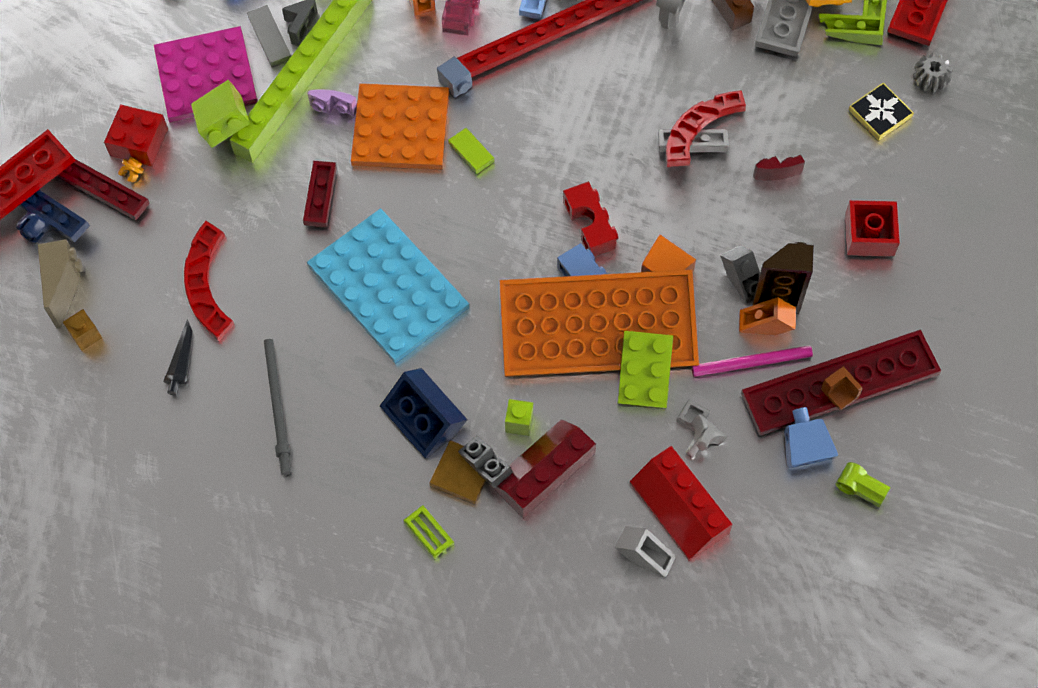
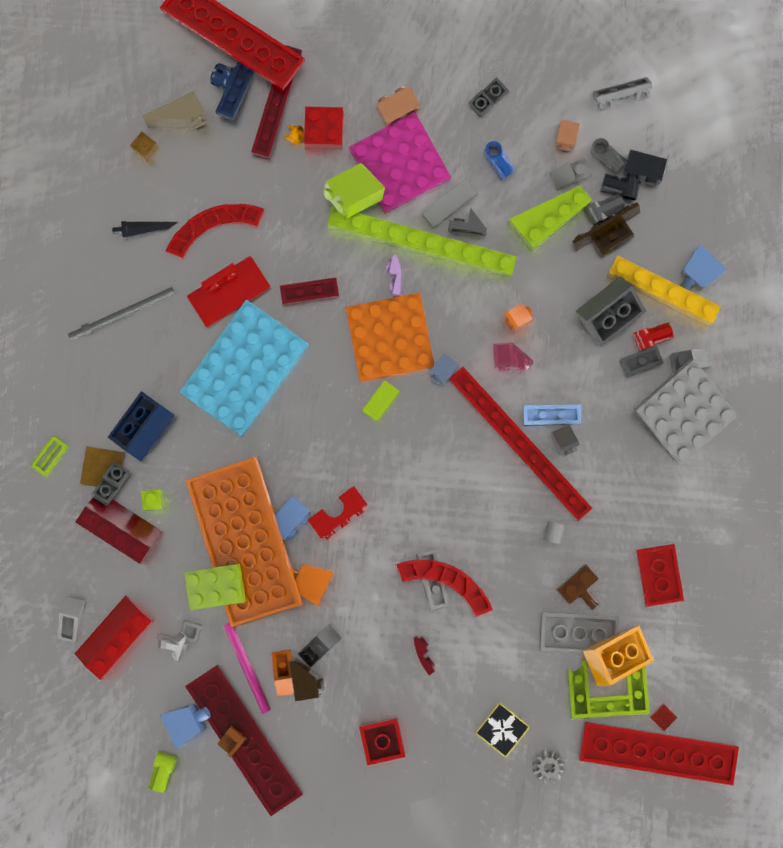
camera: 75 degrees right, 20 degrees up
none -> red bracket [187,256,270,328]
none -> nougat brick [376,86,421,126]

